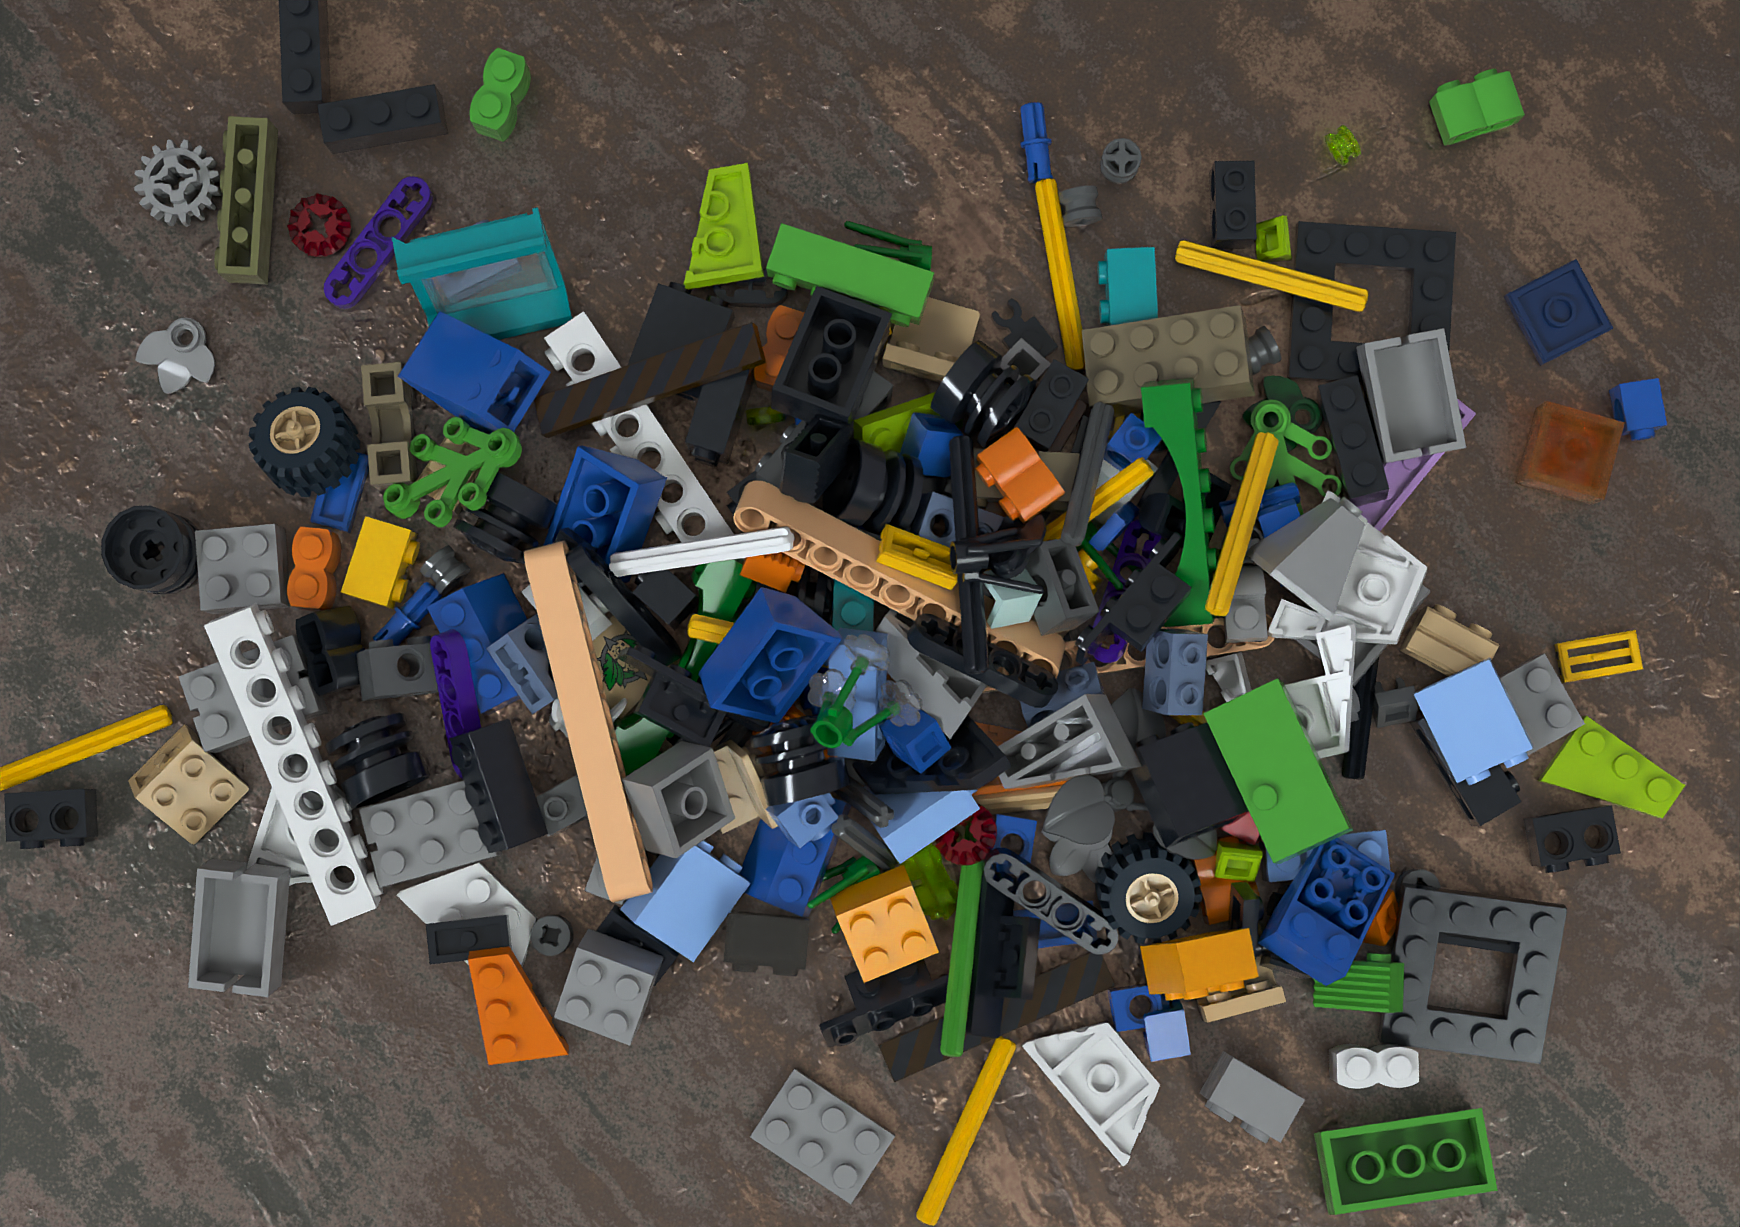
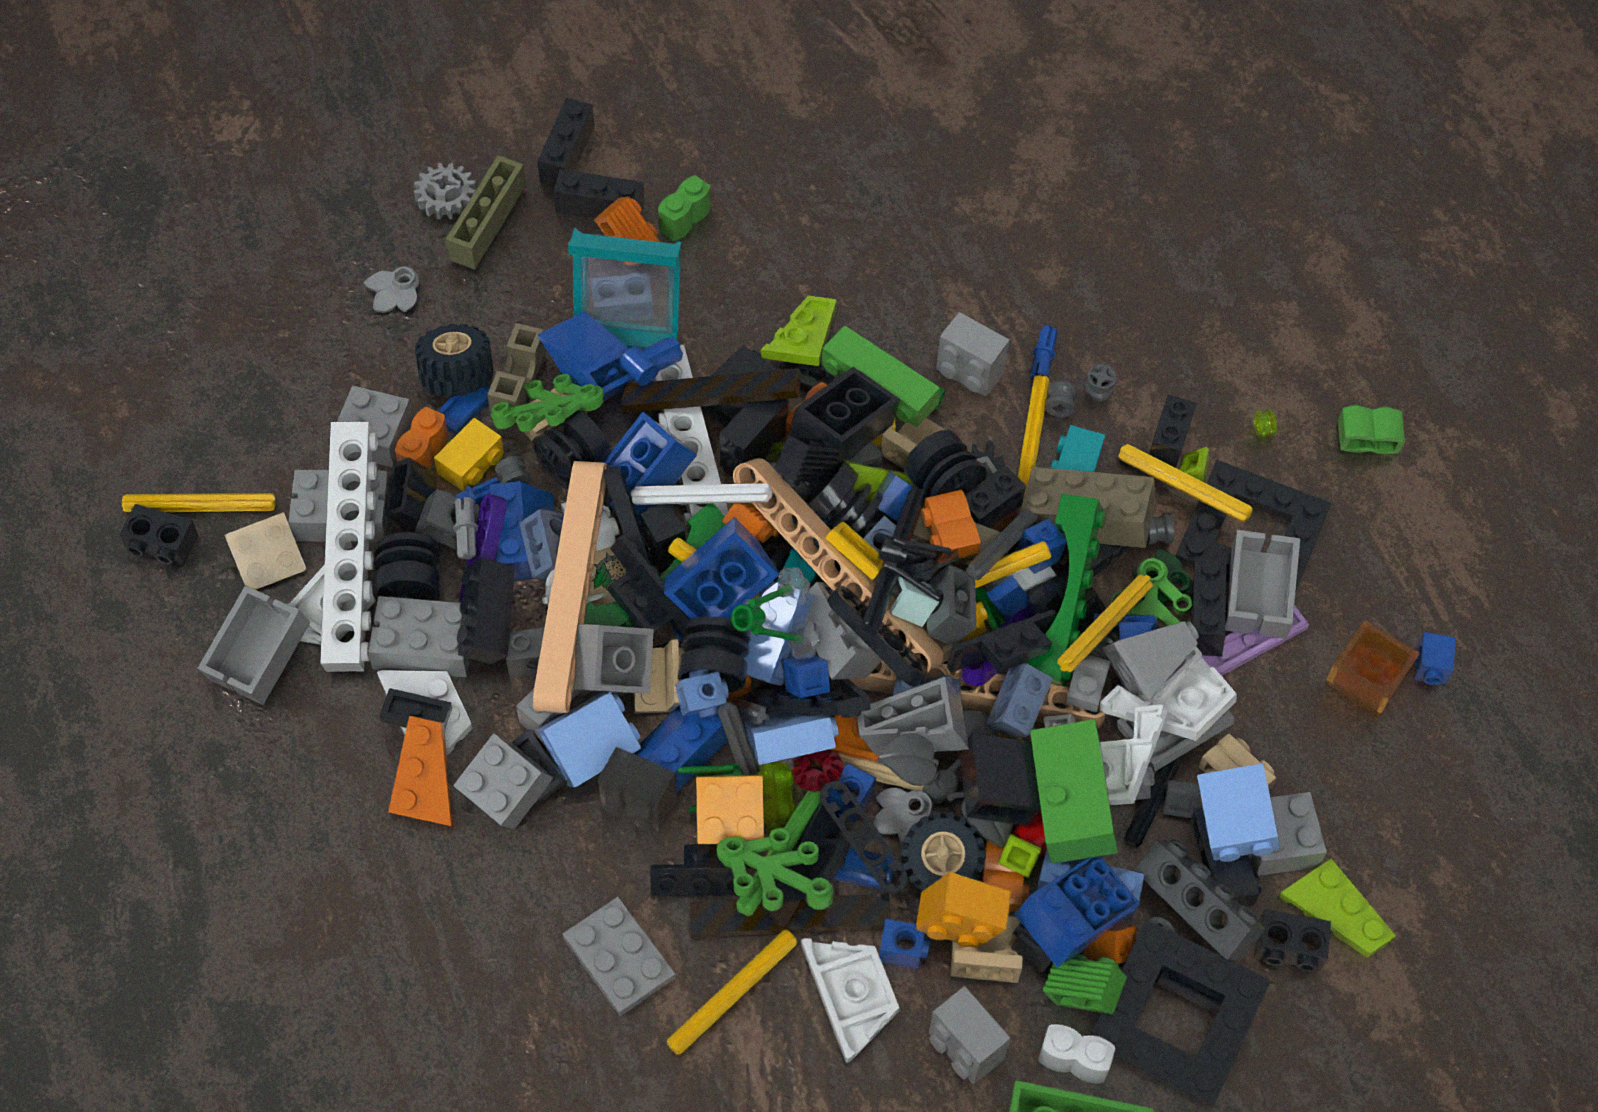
camera: 15 degrees right, 25 degrees down
black wheel [101,506,199,595] -> none
dark red gear [287,193,351,257] -> none
dark purple beam [324,176,433,309] -> none
dark grey wheel [530,915,574,956] -> none
panel [1143,999,1191,1062] -> none
black plate [1228,882,1264,961] -> none
dark blue tile [1504,259,1613,366] -> none
yellow tile [1554,630,1643,683] -> none
none -> light grey axle [453,497,478,560]
none -> orange brick [594,196,660,265]
none -> blue piece [620,337,683,386]
none -> bright green plant [717,828,833,911]
none -> light grey brick [936,312,1010,397]
none -> dark grey brick [1134,839,1266,960]

